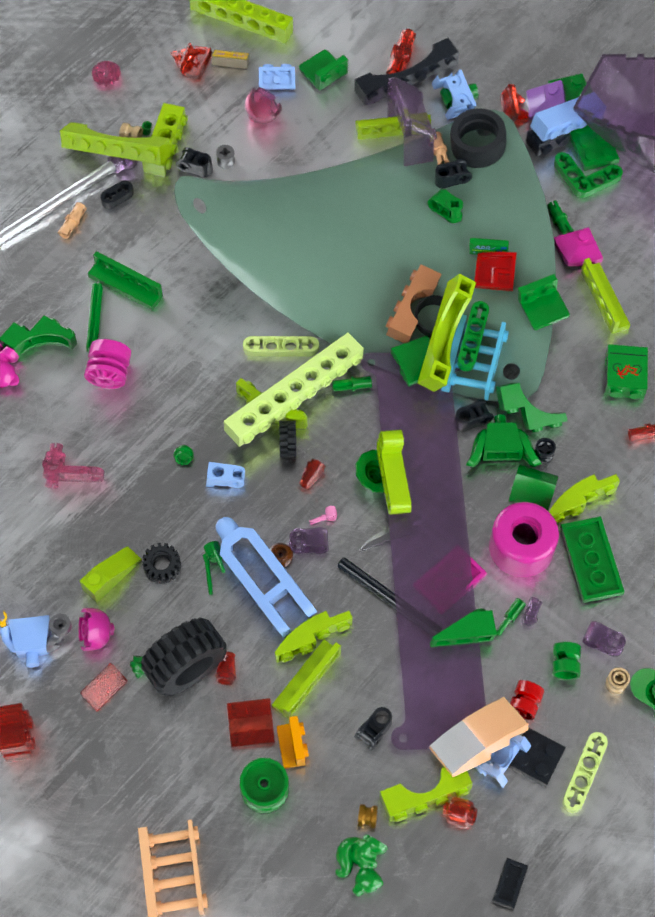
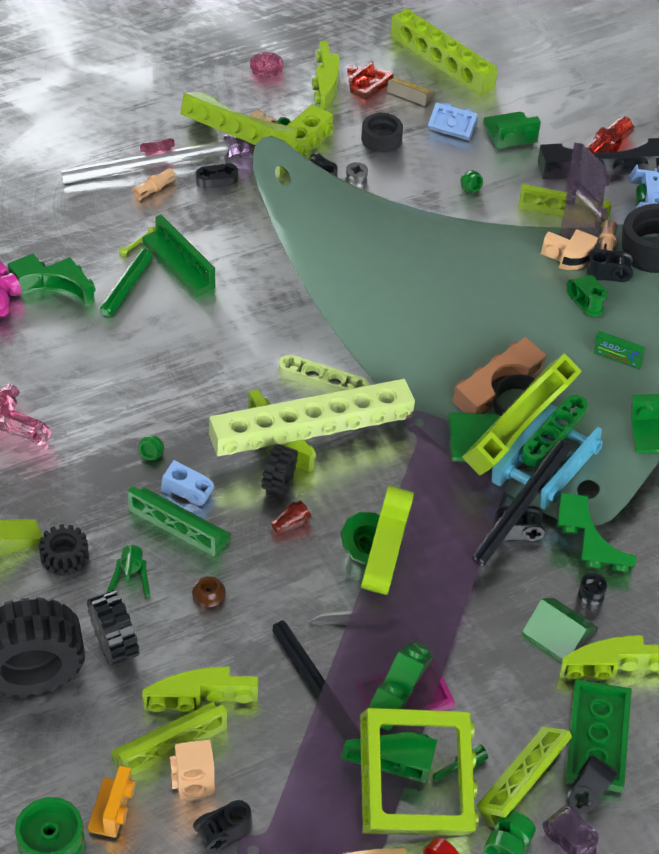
camera: 20 degrees right, 15 degrees down
dark pink wheel [84,339,131,389] -> none
clear red cone [215,652,236,685] -> none
light blue piece [216,517,318,638] -> none
clear red slope [227,698,275,747] -> none
clear pink cylinder [245,87,282,124] -> none
clear purple piece [289,527,329,554] -> none
bright pink hand [309,506,337,525] -> none
green axle [332,376,372,392] -> none
green torso [466,414,542,467] -> none
red plate [474,252,517,292] -> none
dark pink piece [489,502,559,578] -> none
clear purple pin [521,597,542,626] -> none
none -> black wheel [87,590,140,666]
none -> lime hinge [119,227,156,257]
none -> green fence [127,486,231,558]
none -> clear pink gear [140,138,175,154]
none -> light nougat brick [170,740,215,800]
none -> lime slope [312,41,339,110]
none -> lime piece [360,708,479,836]
none -> black tyre [361,112,403,152]
none -> green arch [369,642,434,732]
none -> green plate [460,170,483,193]
none -> black axle [472,440,570,567]
none -> lime fence [476,726,572,828]
none -> light nougat brick [540,229,598,270]
none -> black piece [567,754,617,813]

